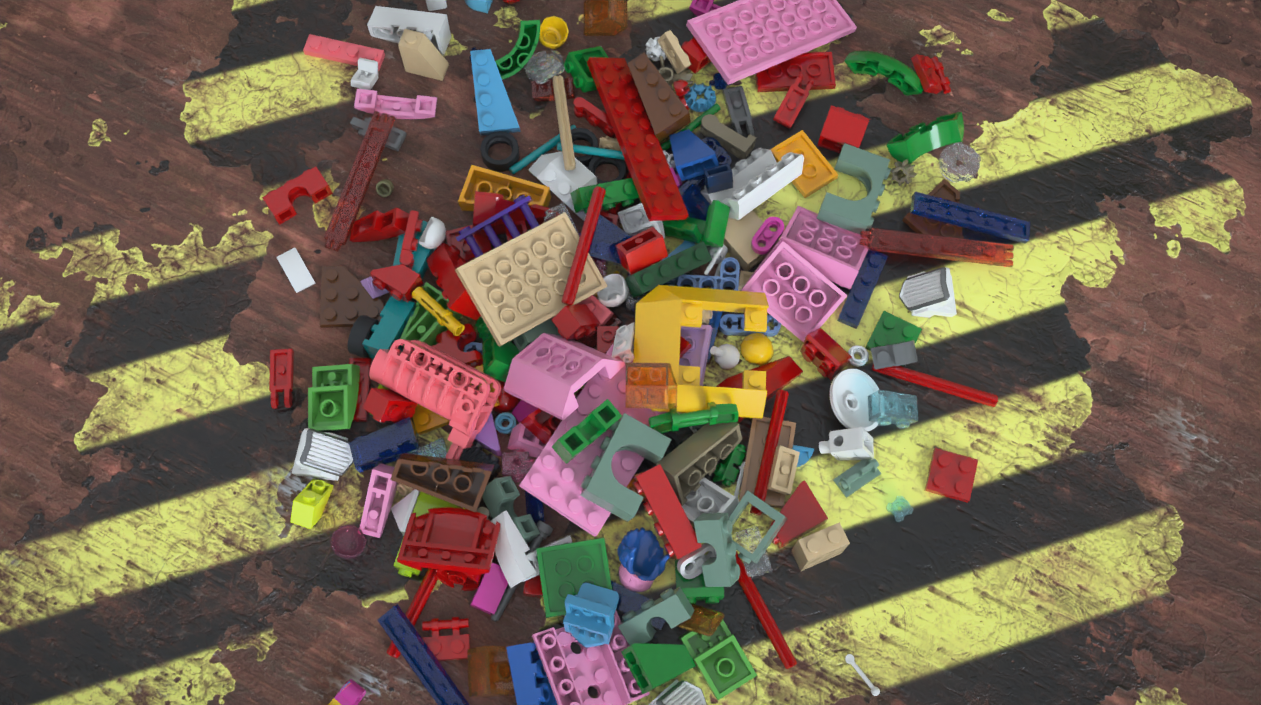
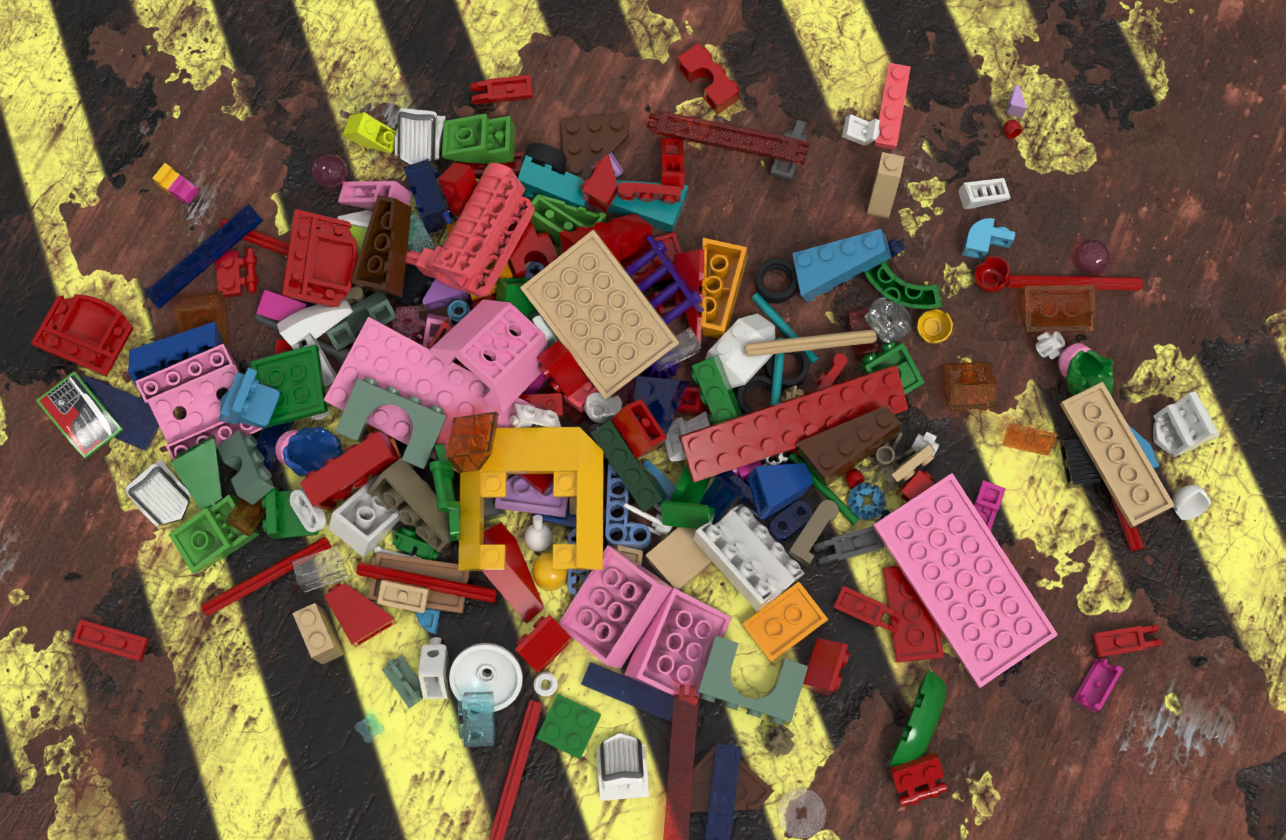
camera: 90 degrees right, 5 degrees up
white slope [277,248,316,293] -> none
bright pink slope [354,89,437,119] -> none
white wedge [367,6,451,56] -> none
olive hinge [376,179,394,197] -> none
yellow pin [412,287,465,336] -> none
white hair [419,217,446,249] -> none
green arch [552,399,622,464] -> none
red axle [562,186,606,305] -> none
red hinge [673,80,690,97] -> none
sand green arch [694,512,740,587] -> none
dark blue piece [704,163,733,194] -> none
sand green window [729,490,787,564] -> none
dark pink plate [751,217,784,255] -> none
white hinge [845,654,880,696] -> none
dark grey brick [871,340,918,369] -> none
green brick [887,112,964,164] -> none
red plate [924,448,978,503] -> none

